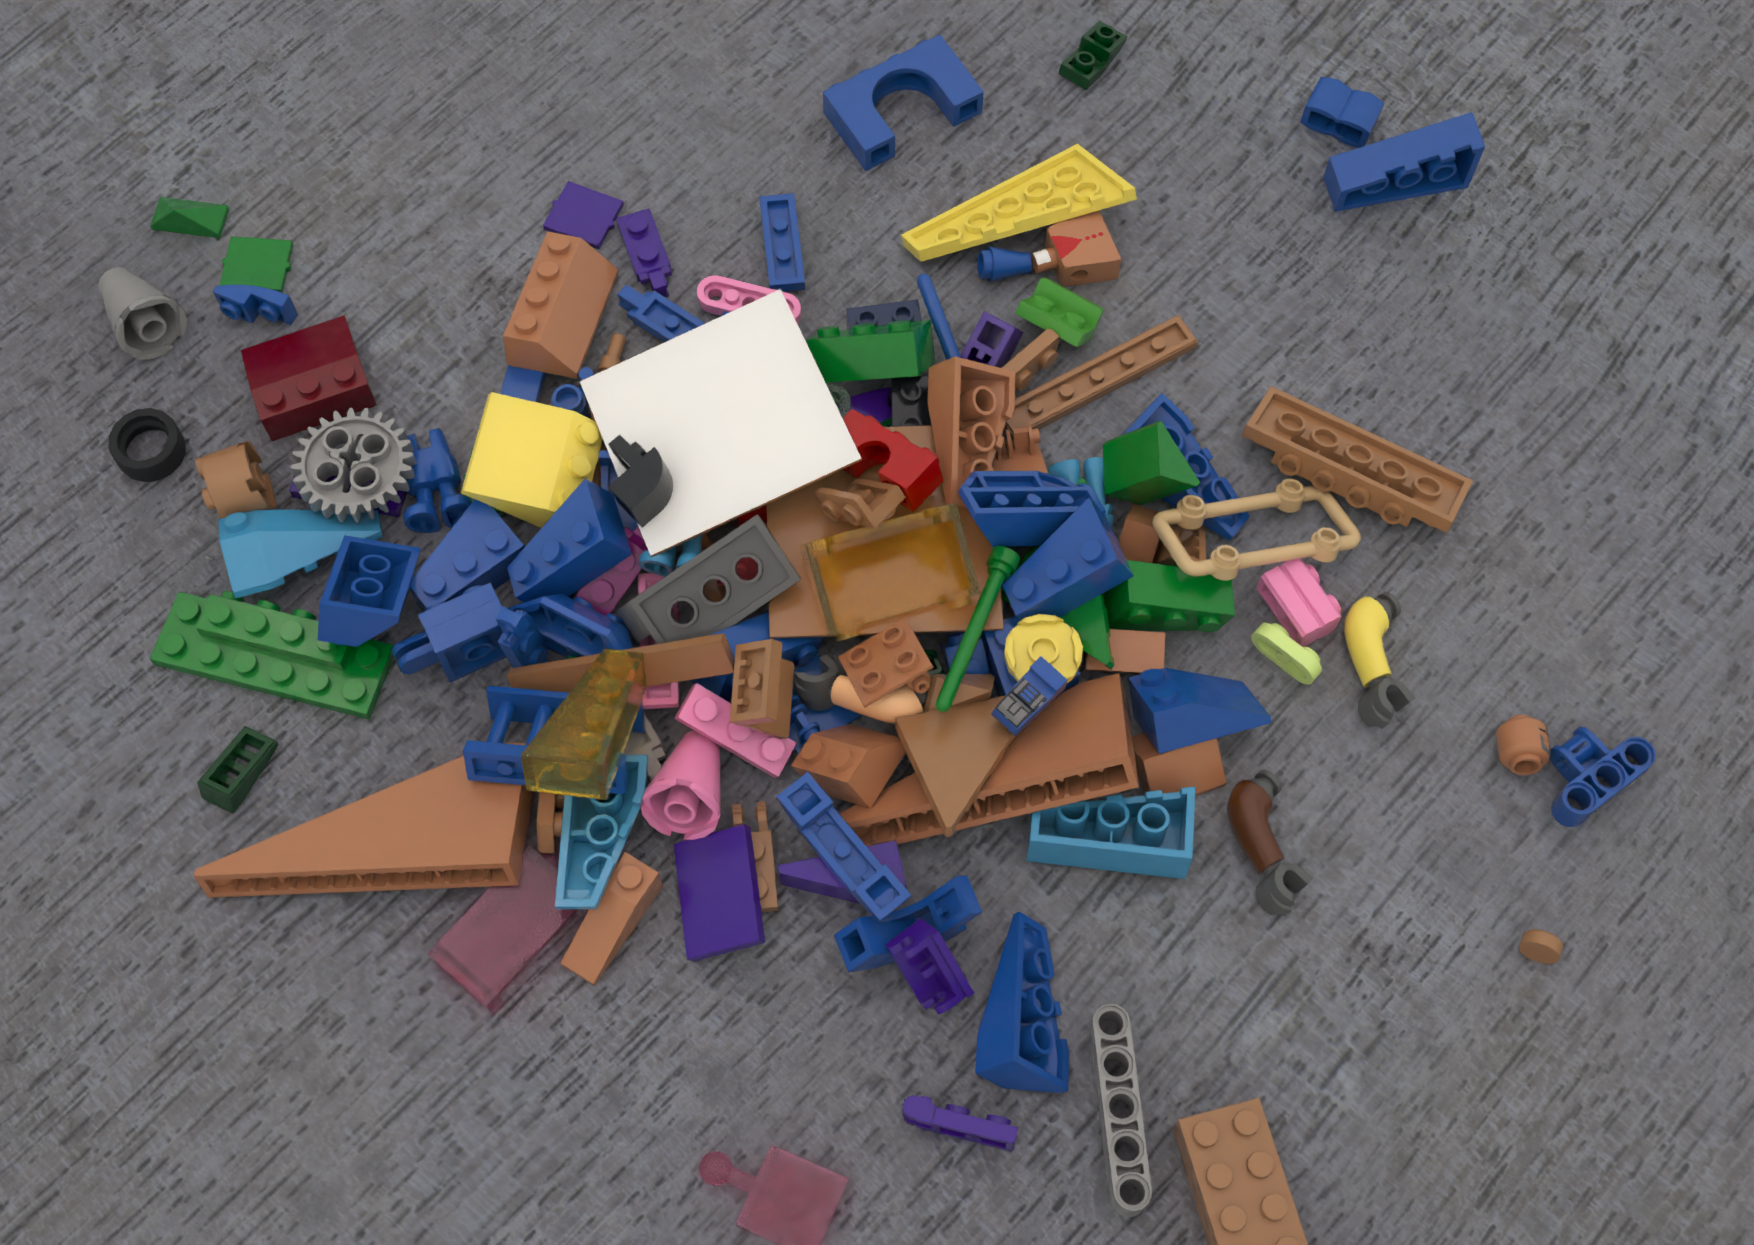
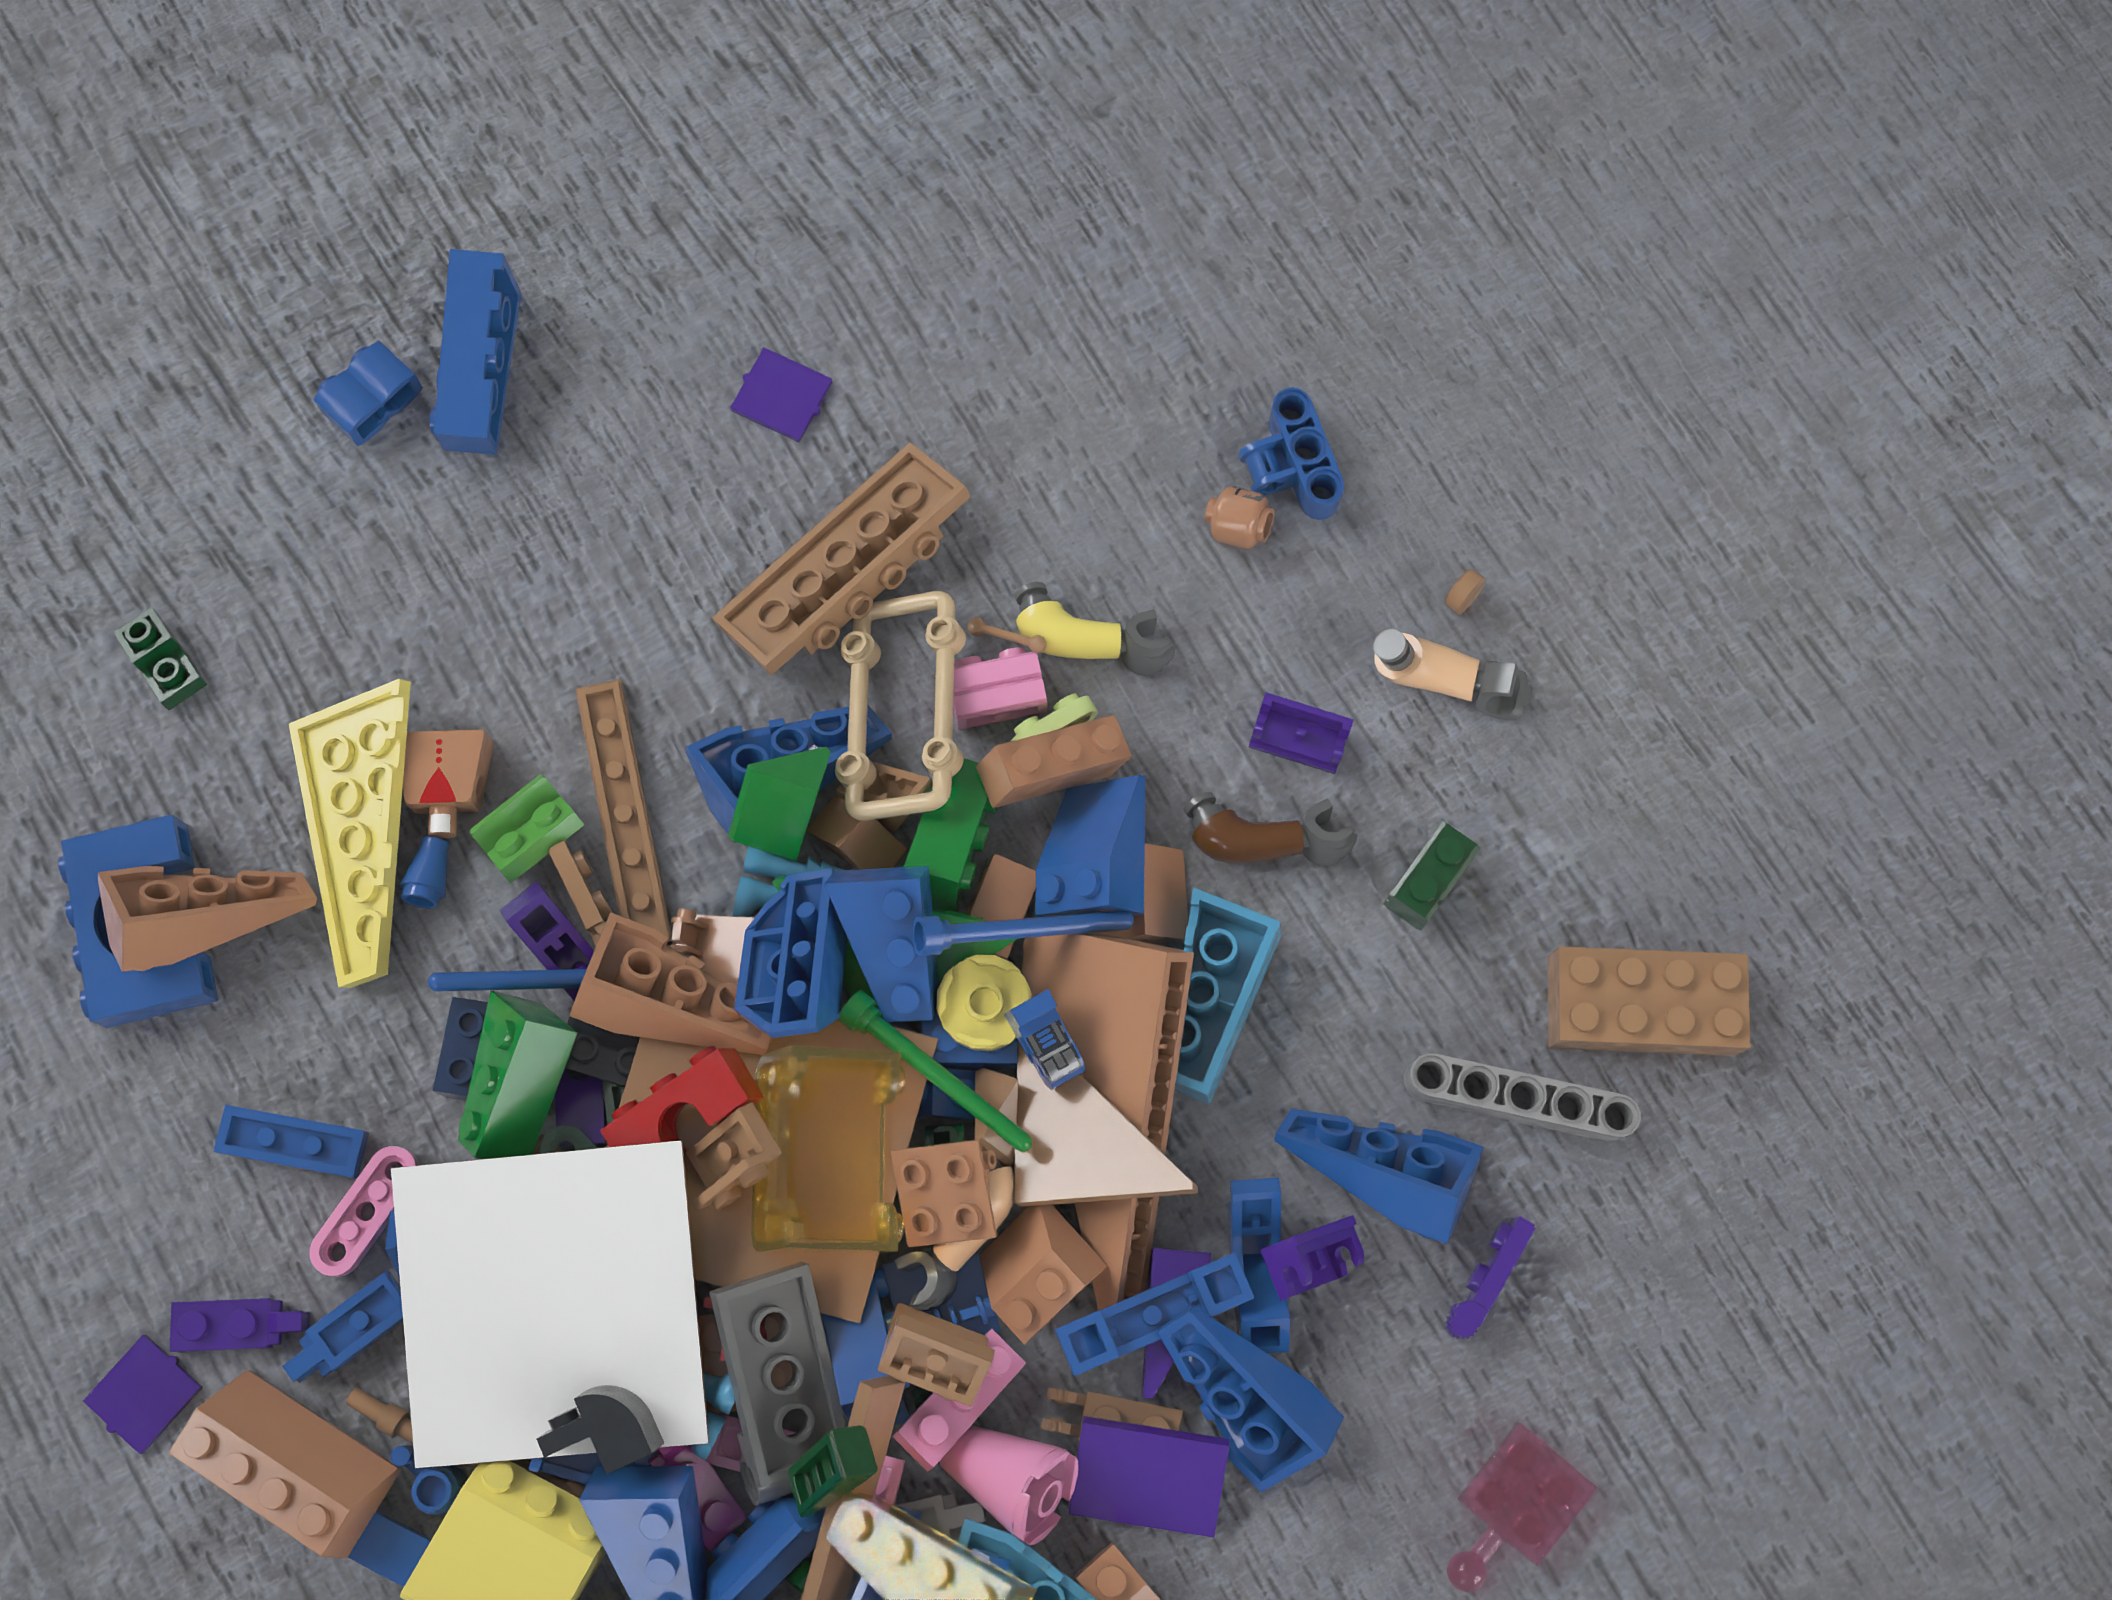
camera: 75 degrees left, 10 degrees up
none -> nougat wedge [98,866,317,972]
none -> dark purple piece [730,347,833,443]
none -> dark green slope [787,1425,878,1518]
none -> blue piece [912,911,1134,956]
none -> medium nougat hinge [967,617,1047,653]
none -> nougat brick [976,715,1132,808]
none -> blue wedge [1158,1306,1344,1492]
none -> dark purple hinge [1248,692,1354,774]
none -> piece [1374,629,1533,720]
none -> dark green brick [1383,821,1481,931]

